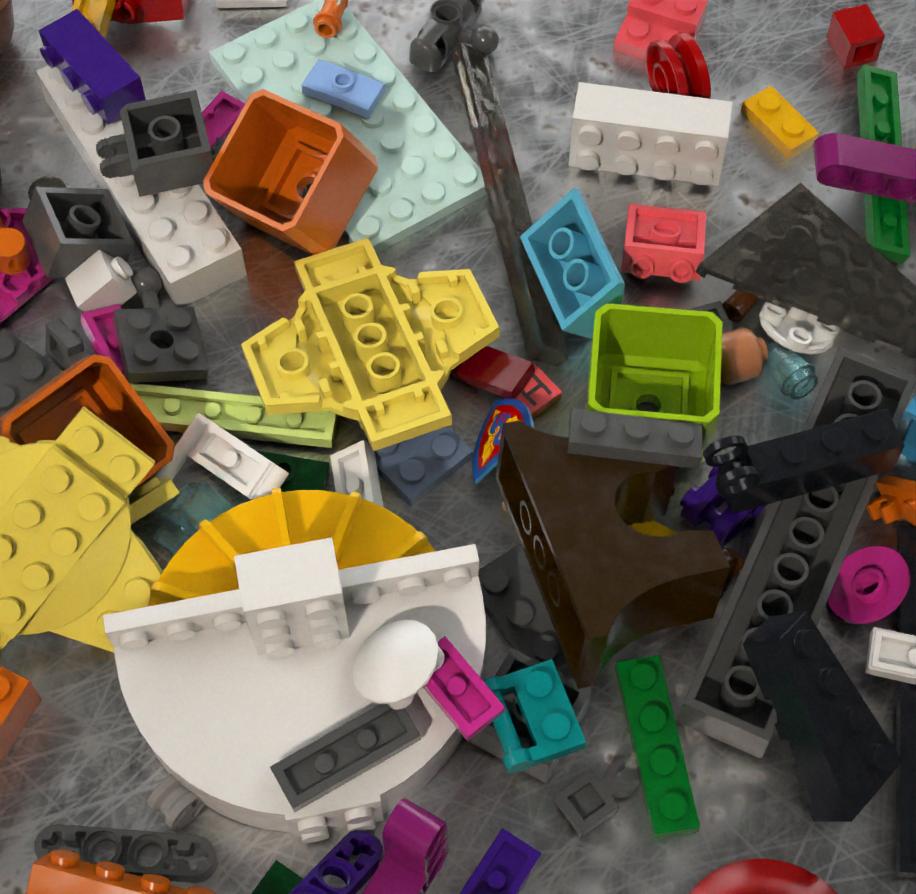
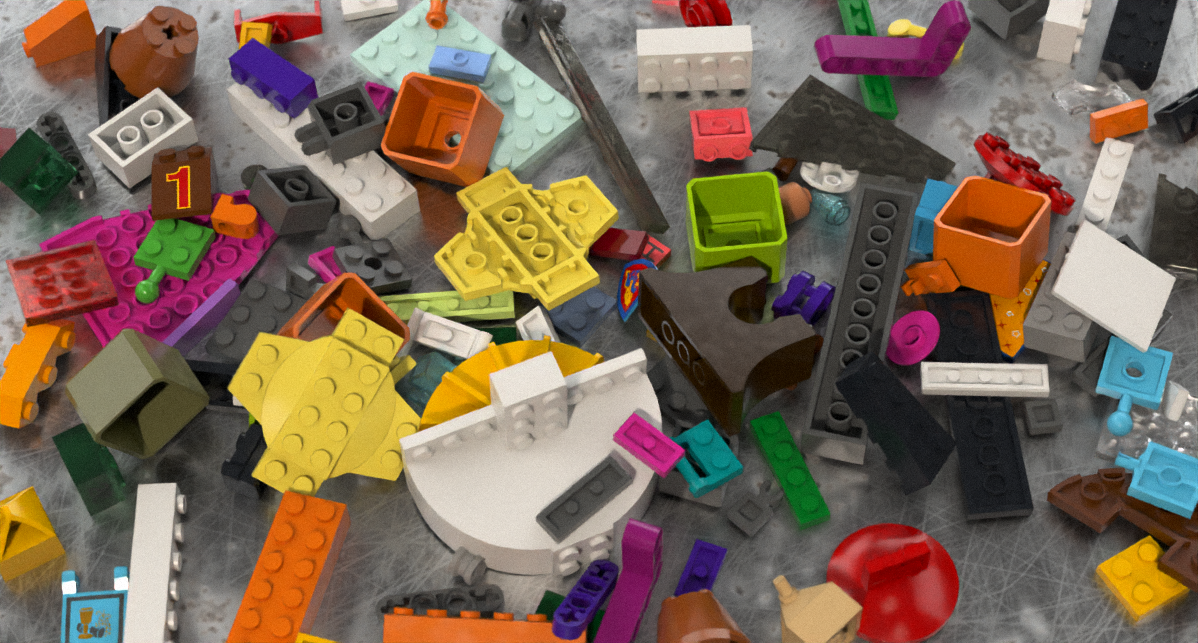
camera: 10 degrees left, 5 degrees down
white brick [65,249,137,312] -> none
white dish [352,619,445,710] -> none
medium azure slope [520,188,625,339] -> none
dark grey plate [567,408,702,469] -> none
black hinge [703,409,905,514] -> none
yellow plate [741,86,819,159] -> none

